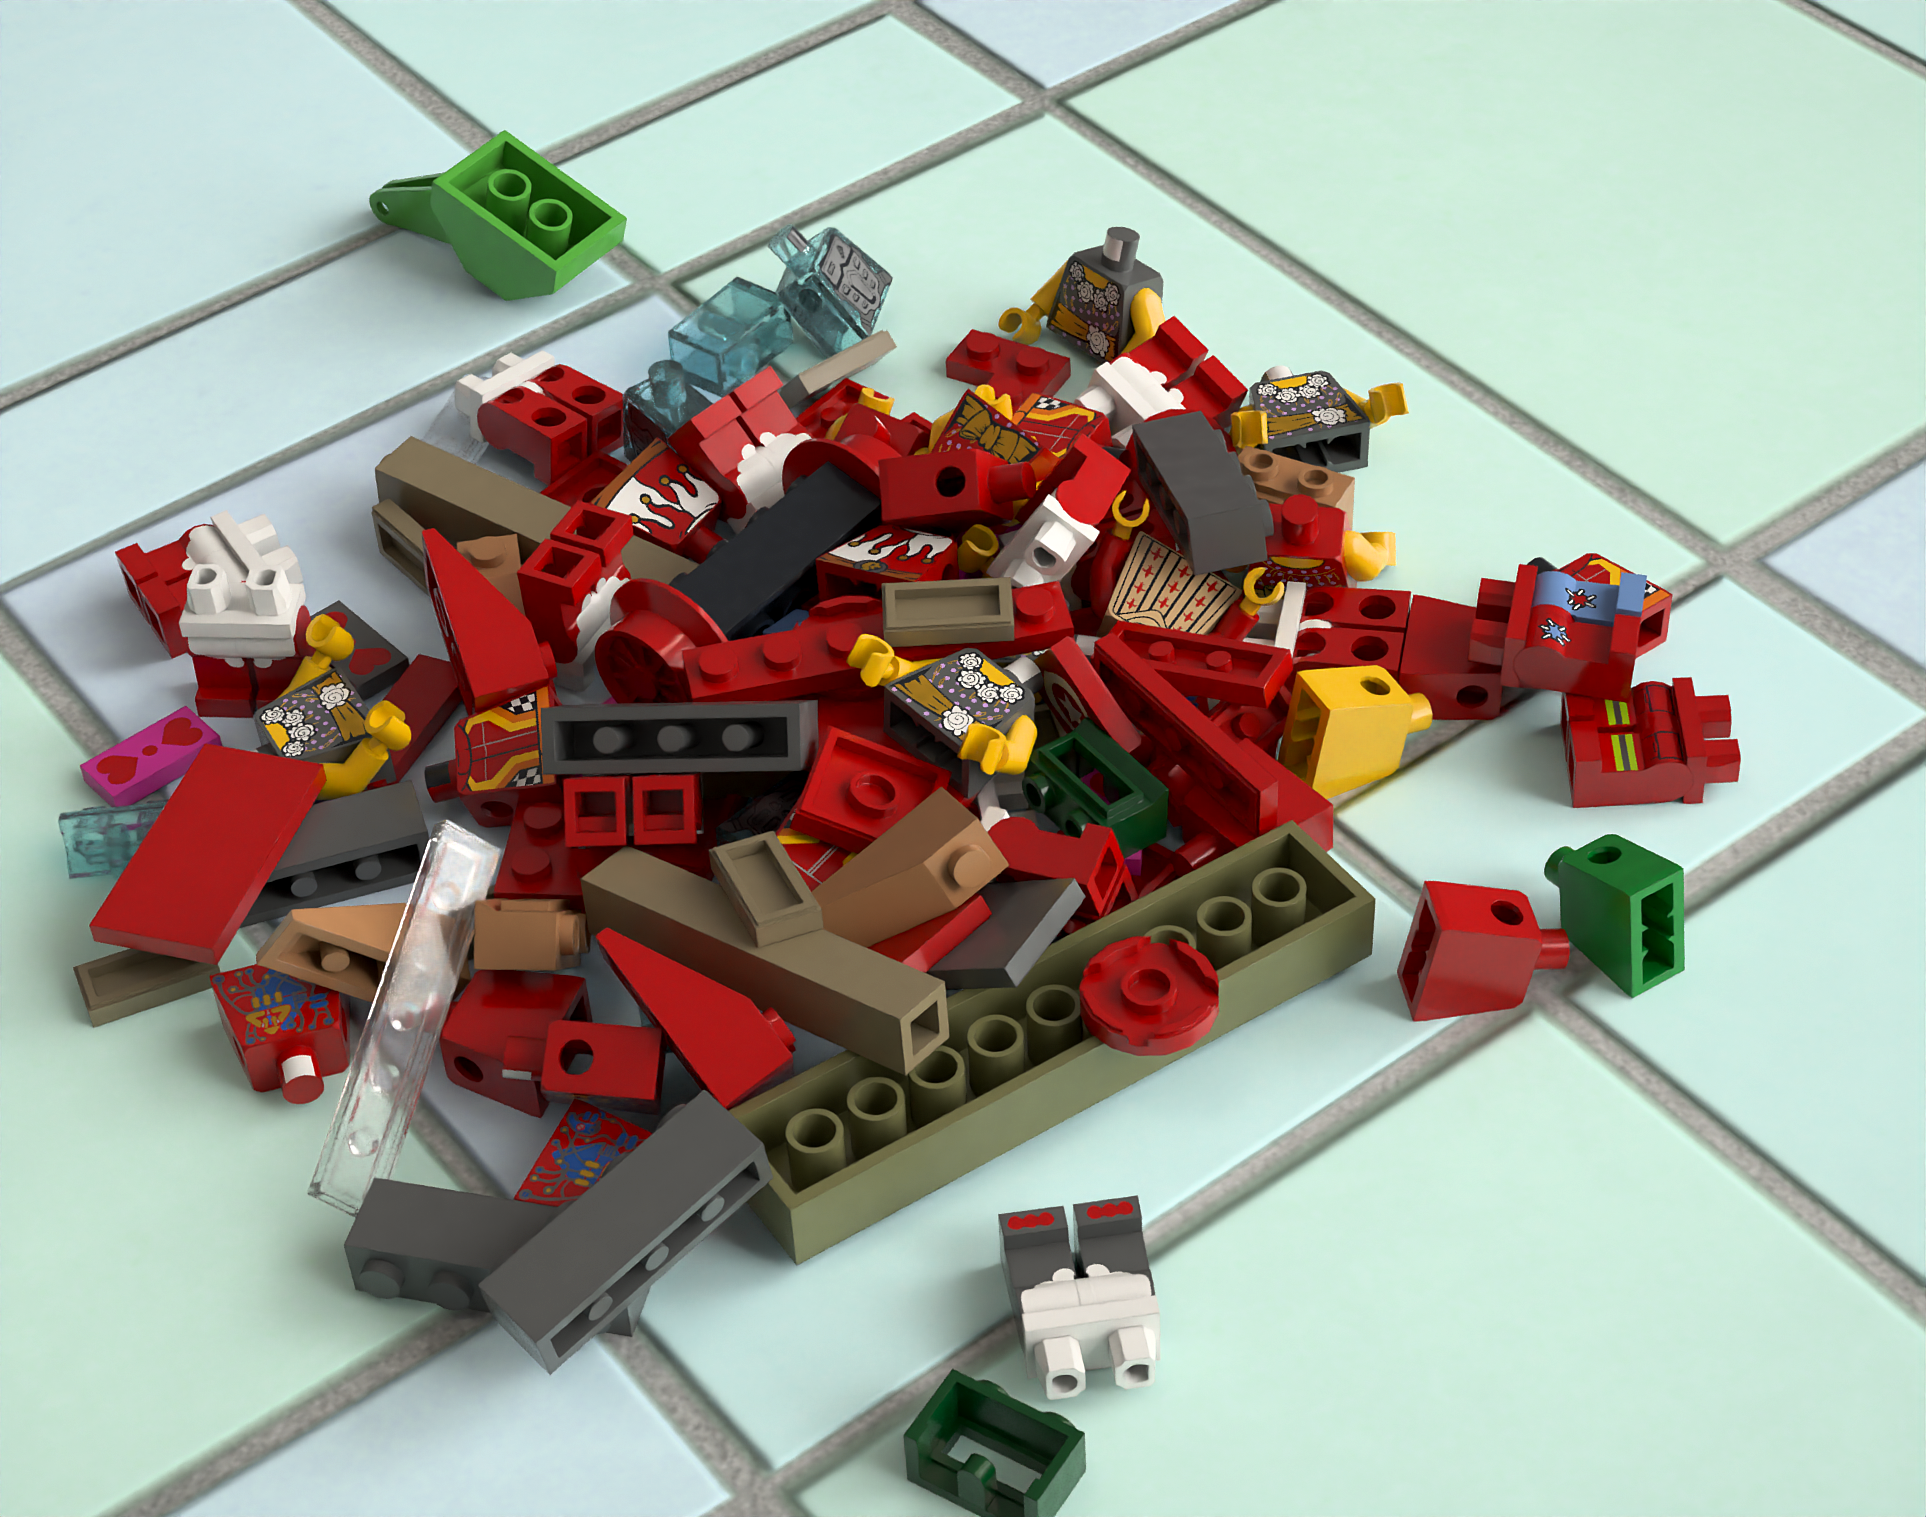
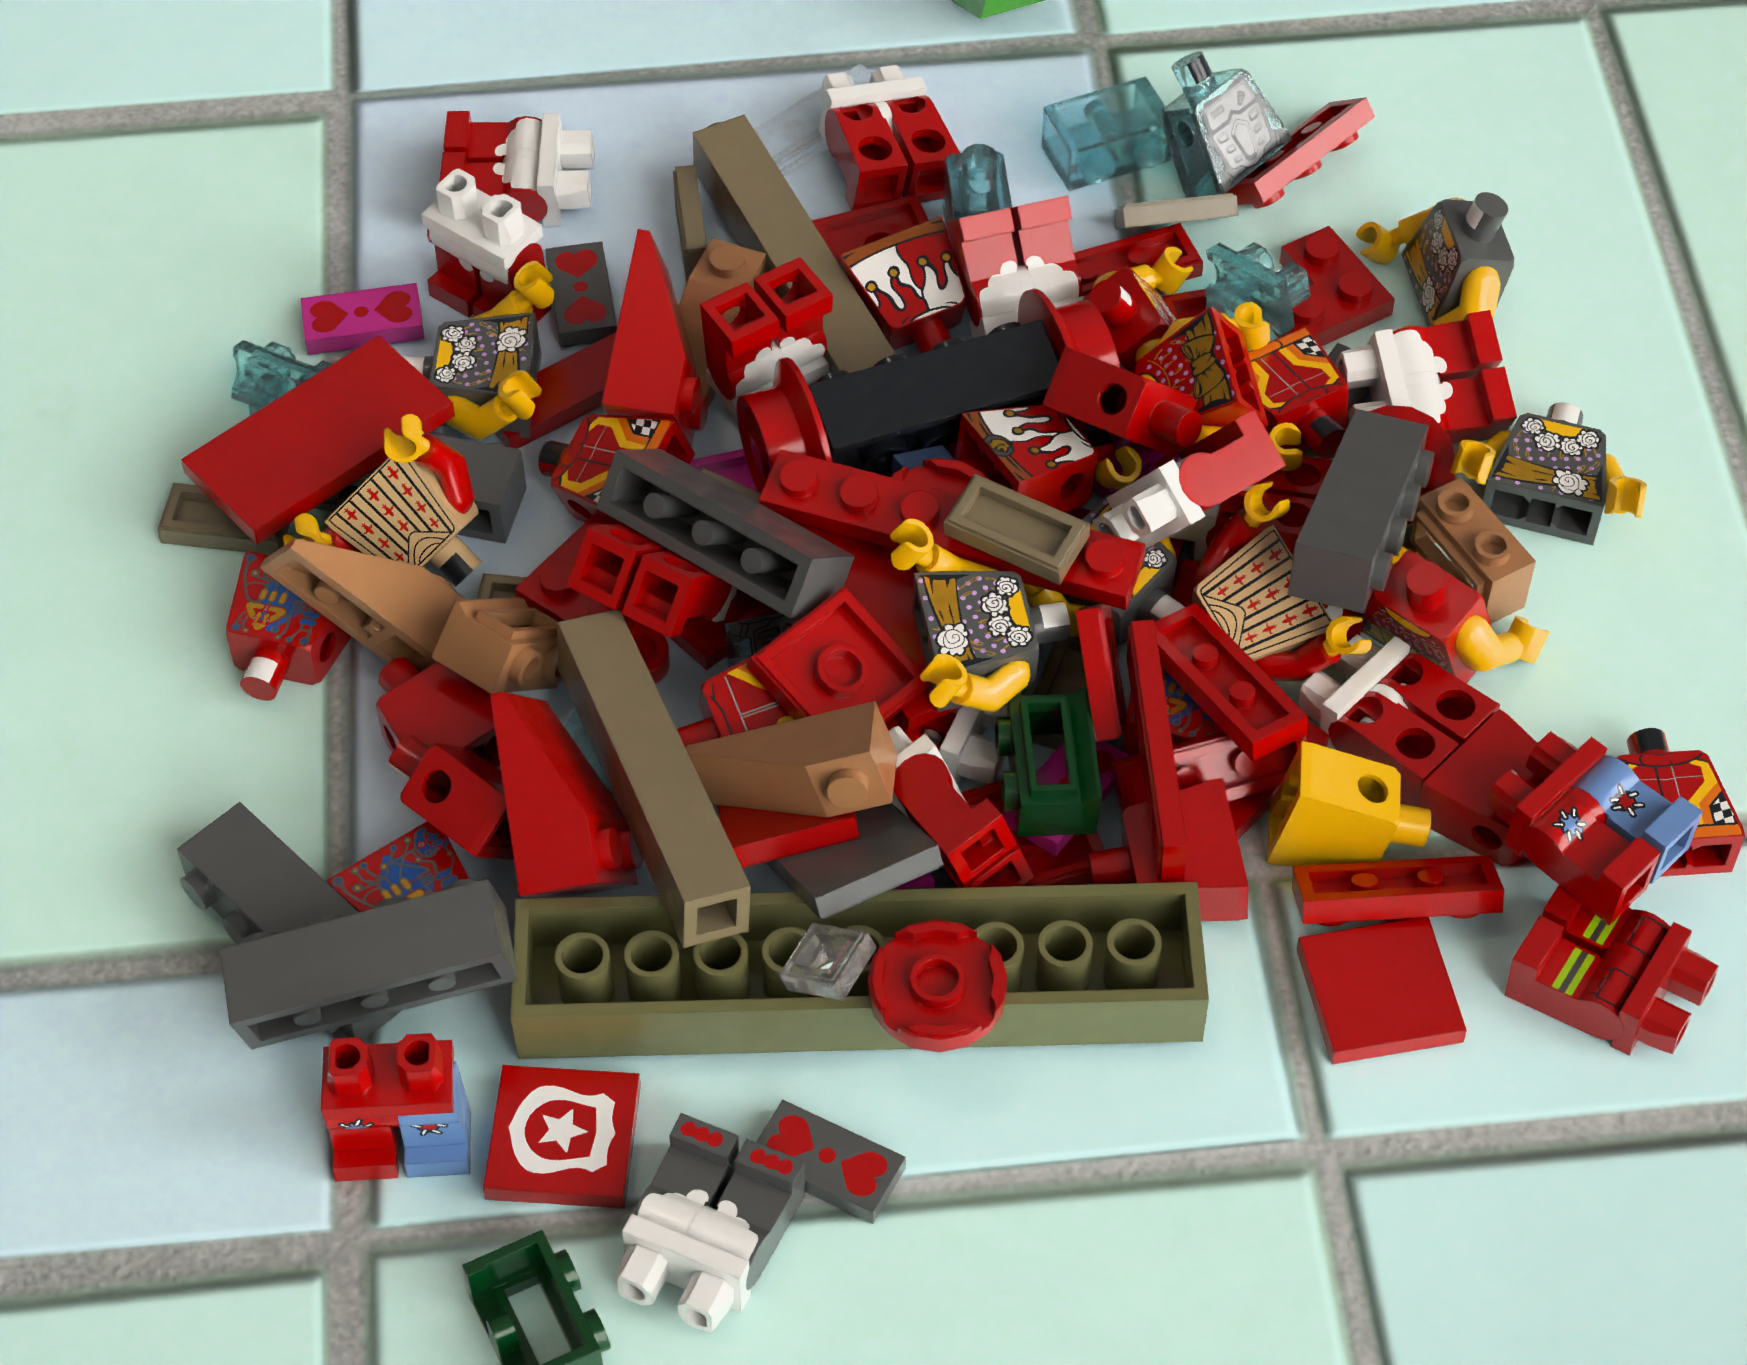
camera: 30 degrees right, 10 degrees up
clear tile [307,819,501,1218] -> none
dark tan tile [709,831,823,948] -> none
red torso [1397,881,1570,1021] -> none
green torso [1544,834,1685,998] -> none
none -> torso [283,414,482,587]
none -> red hips [321,1033,471,1182]
none -> red tile [483,1065,641,1209]
none -> dark grey tile [756,1099,906,1224]
none -> clear tile [779,923,877,1001]
none -> clear light blue hips [1205,242,1311,335]
none -> plate [1218,97,1375,209]
none -> red plate [1292,855,1504,926]
none -> red tile [1296,917,1467,1065]

